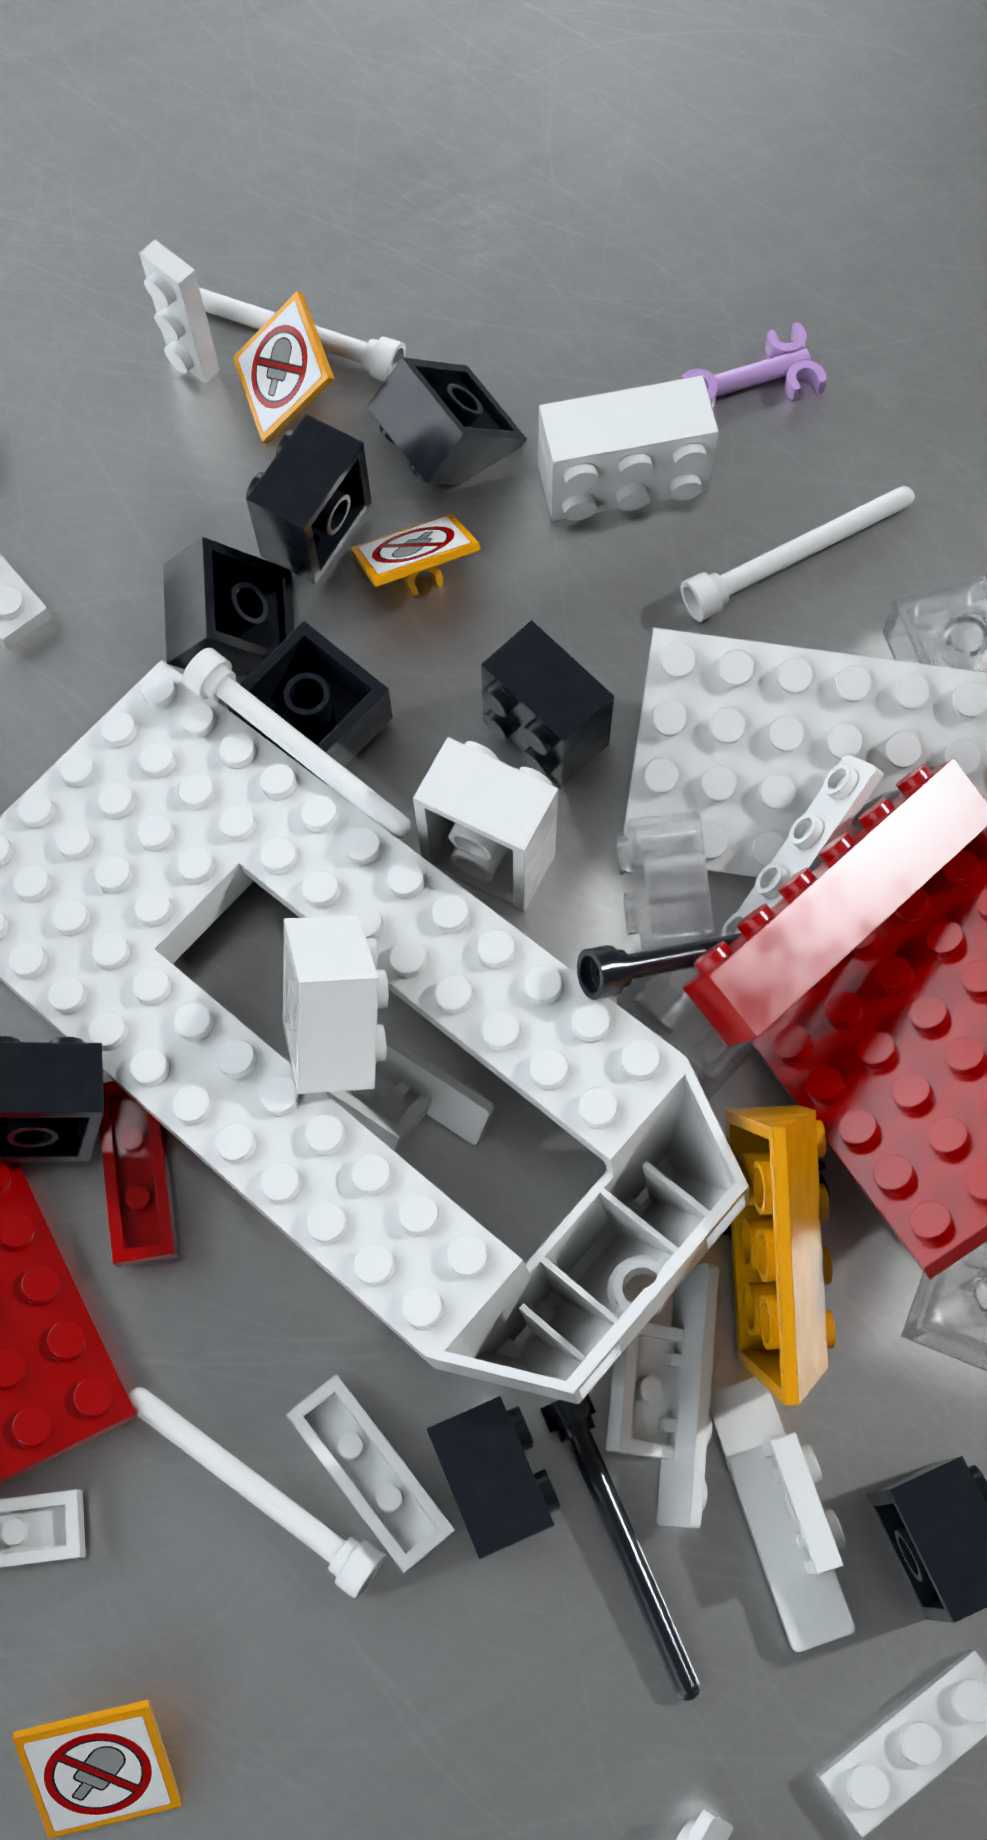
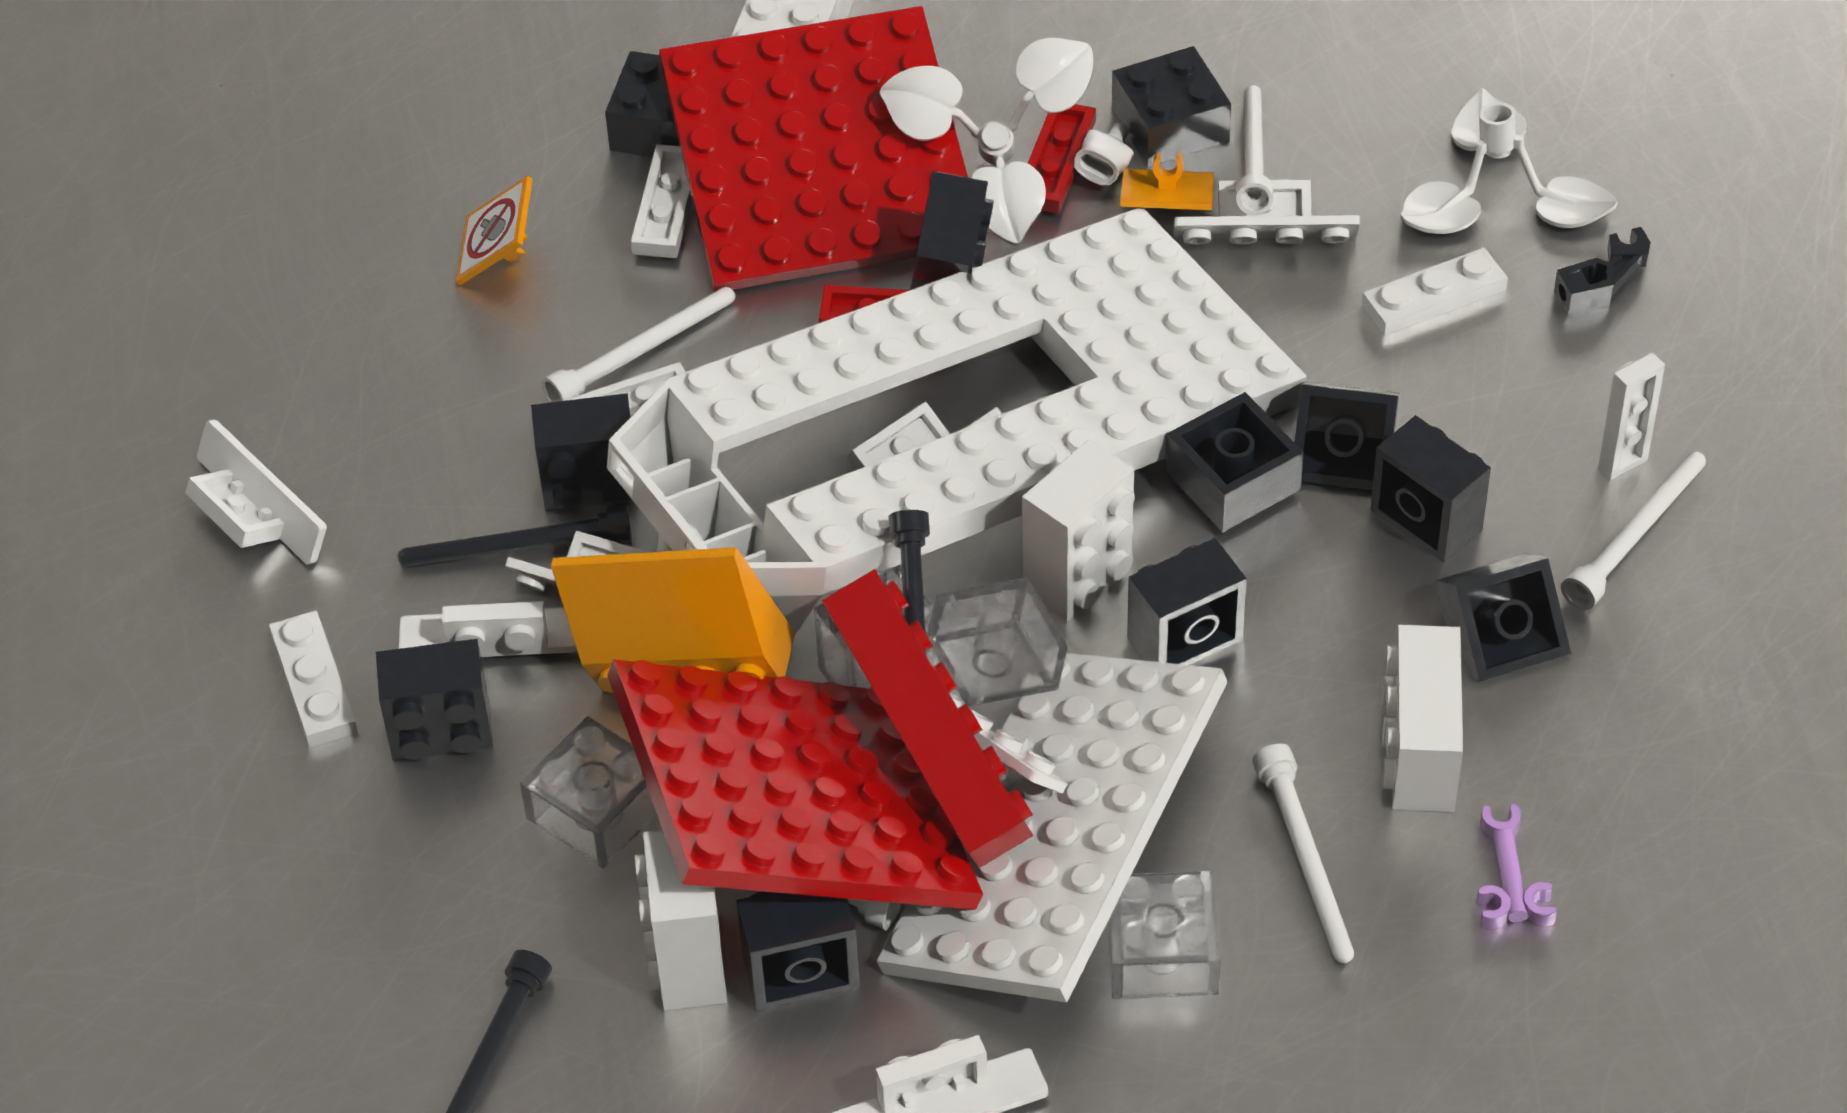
camera: 105 degrees right, 20 degrees down
white piece [182,648,411,838] -> none
piece [233,291,335,444] -> none
white brick [283,915,389,1094] -> none
piece [351,513,481,596] -> none

